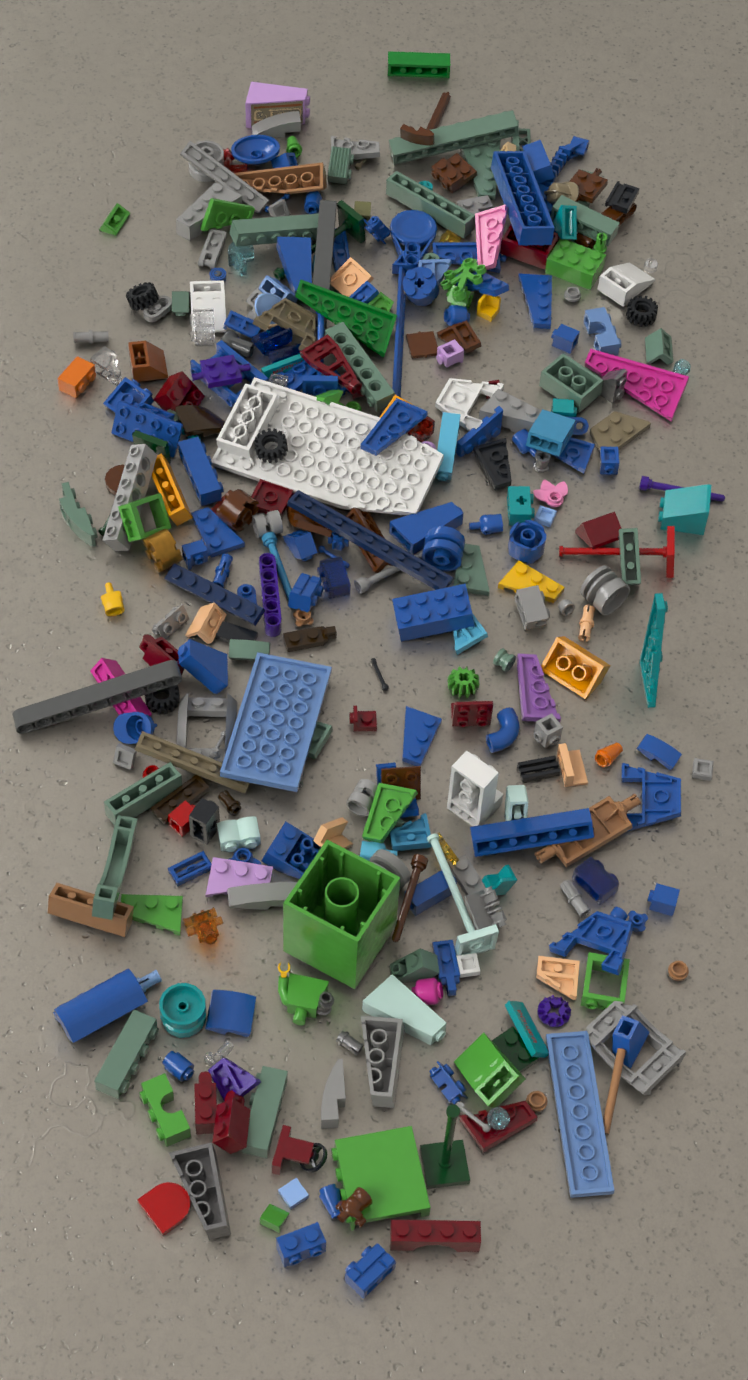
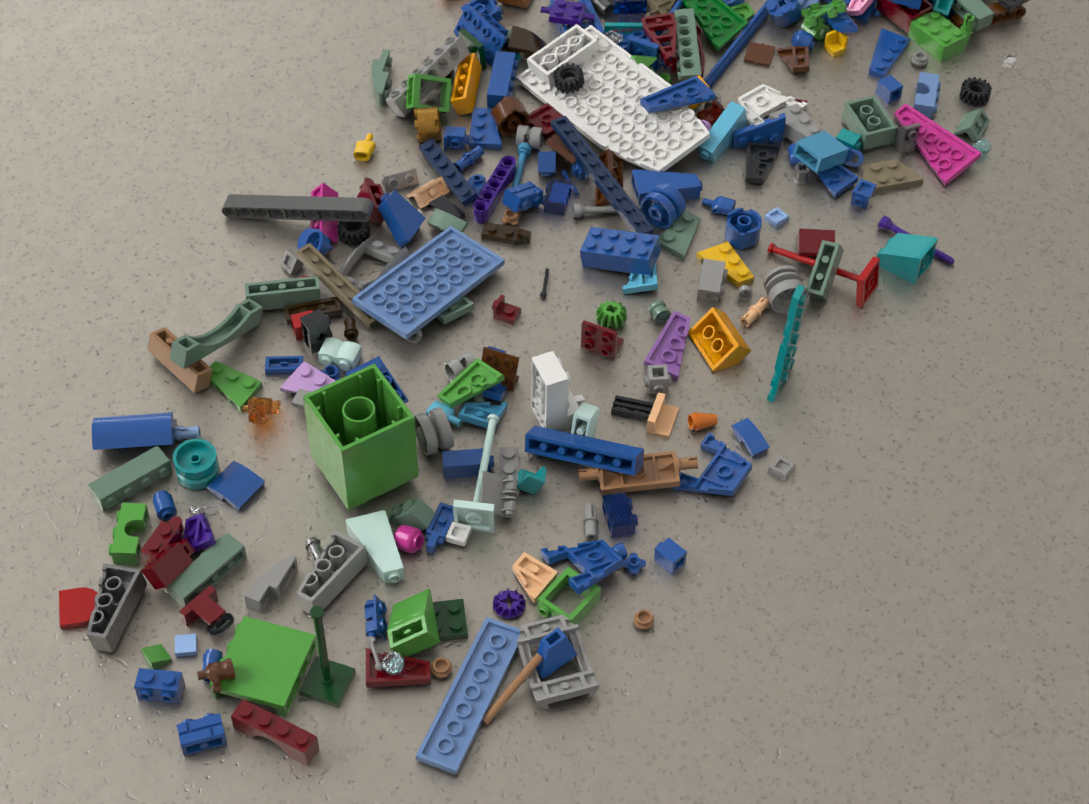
camera: 30 degrees right, 5 degrees down
dark red slope [153,371,205,411] -> none
bright green torso [278,962,334,1025] -> none
light nougat panel [313,817,353,849] -> none
reddish brown piece [392,854,428,942] -> none
blue wing [402,706,442,766] -> none
lavender brick [436,339,464,367] -> none
clear yellow plate [437,832,459,865] -> none
blue cylinder [486,707,520,753] -> none
teal tile [505,1001,549,1058] -> none
teal brick [507,486,535,526] -> none
bright pink plate [533,480,568,507] -> none
white slope [598,262,655,307] -> none

